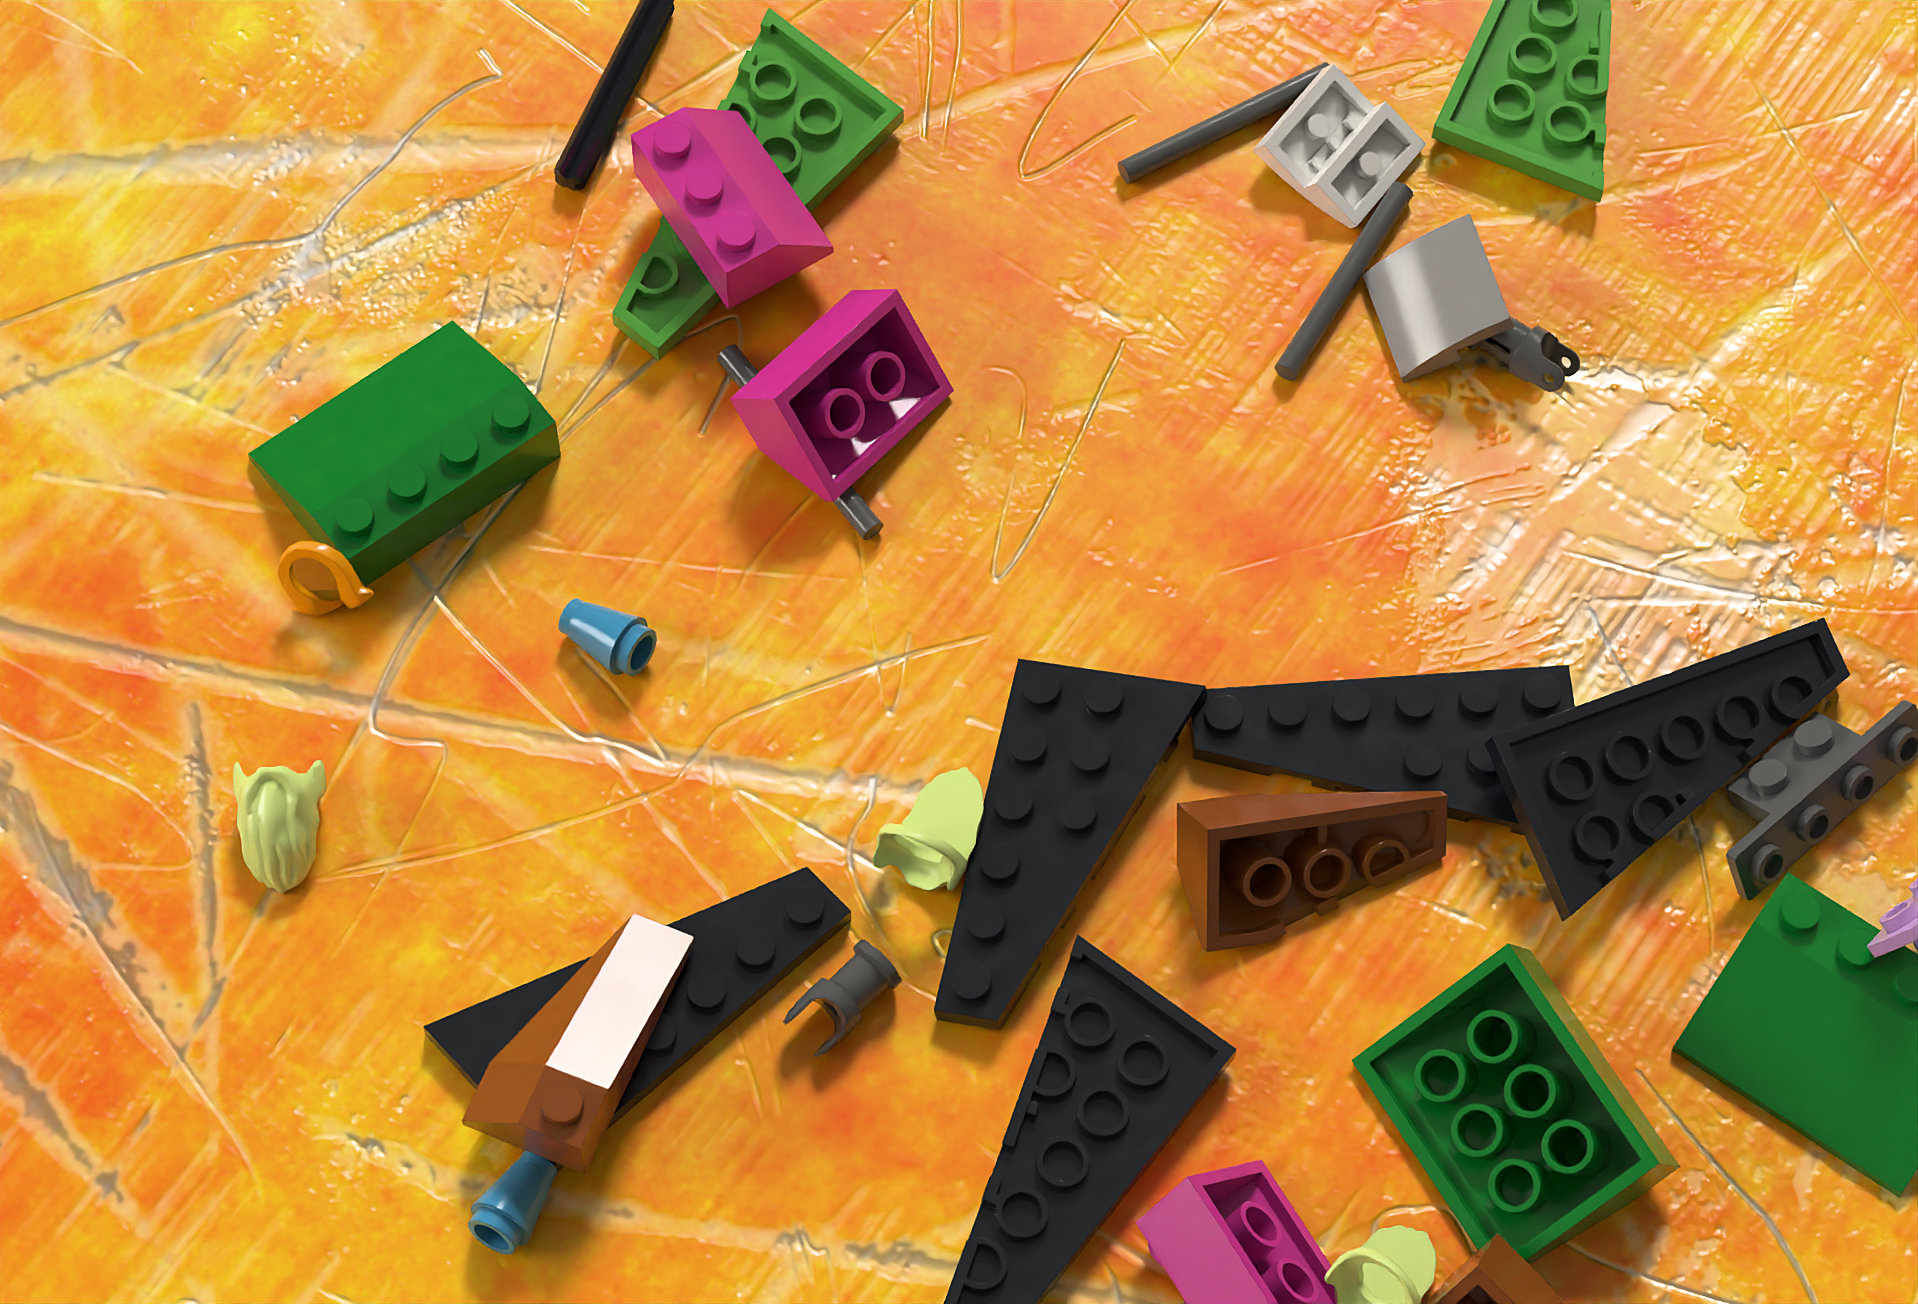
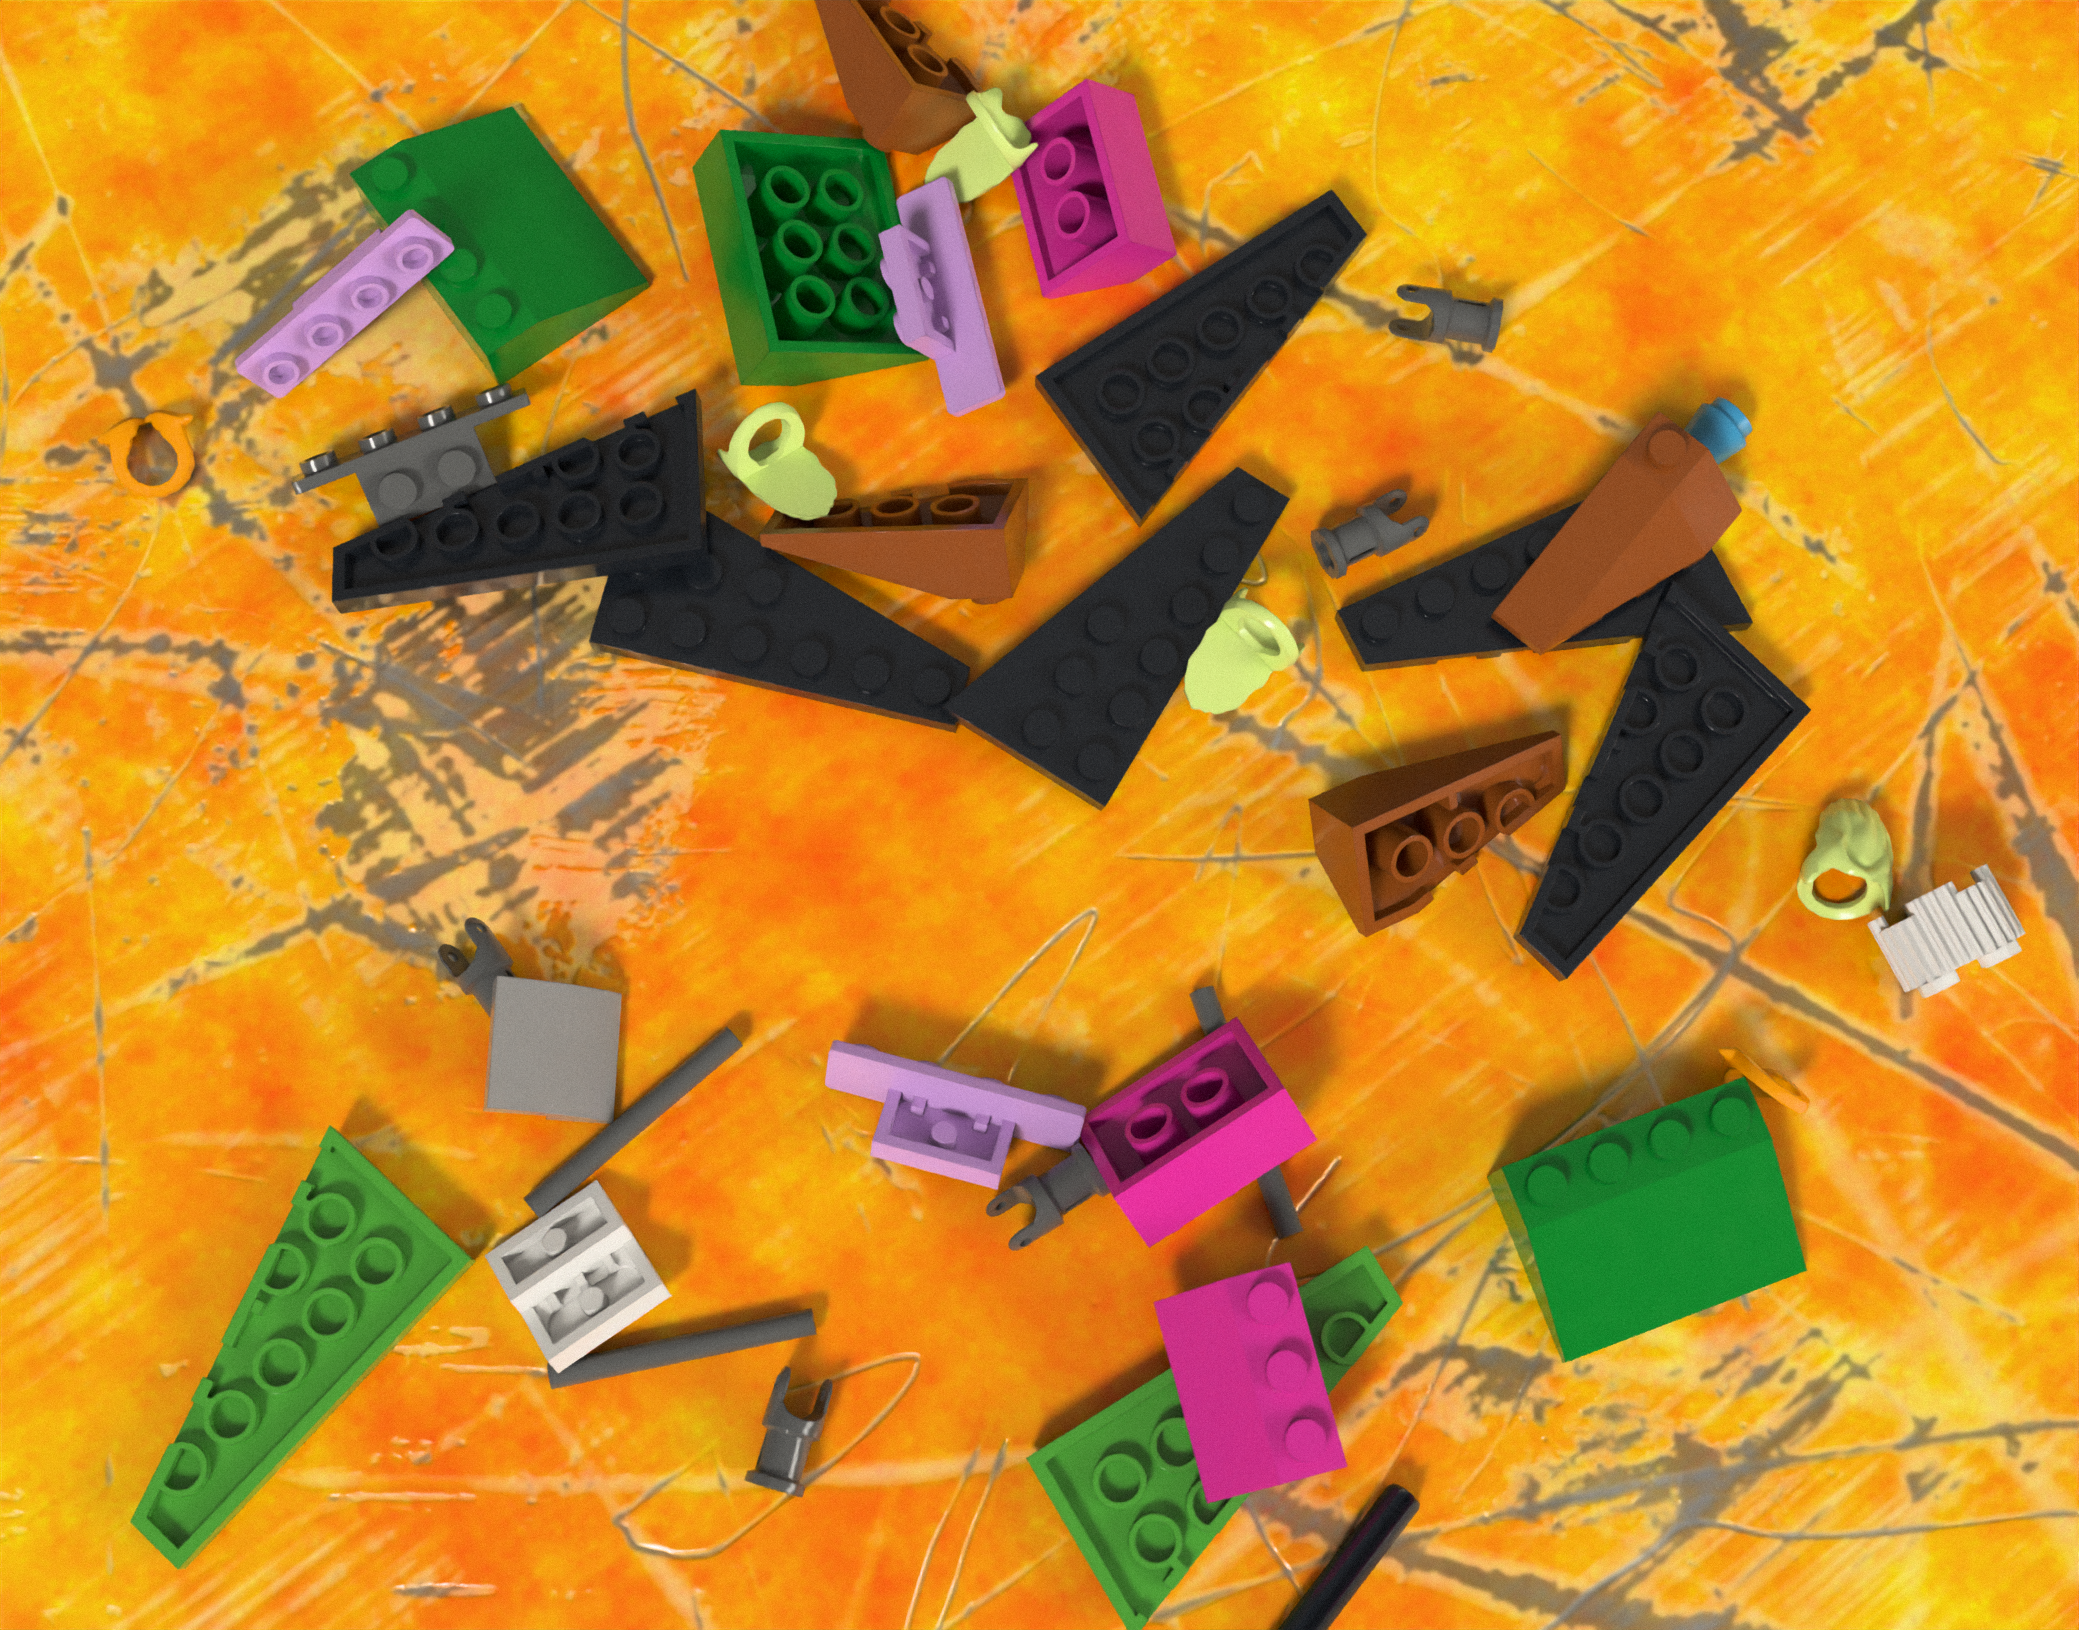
camera: 165 degrees left, 10 degrees up
dark azure cone [558,598,657,676] -> none
none -> yellowish green piece [717,402,837,520]
none -> dark grey piece [744,1366,833,1498]
none -> lavender bracket [825,1040,1087,1190]
none -> lavender bracket [878,177,1005,417]
none -> dark grey piece [986,1142,1111,1251]
none -> dark orange wedge [1308,730,1566,937]
none -> dark grey piece [1388,284,1503,353]
none -> black wing [1513,581,1811,982]
none -> white brick [1867,864,2026,998]

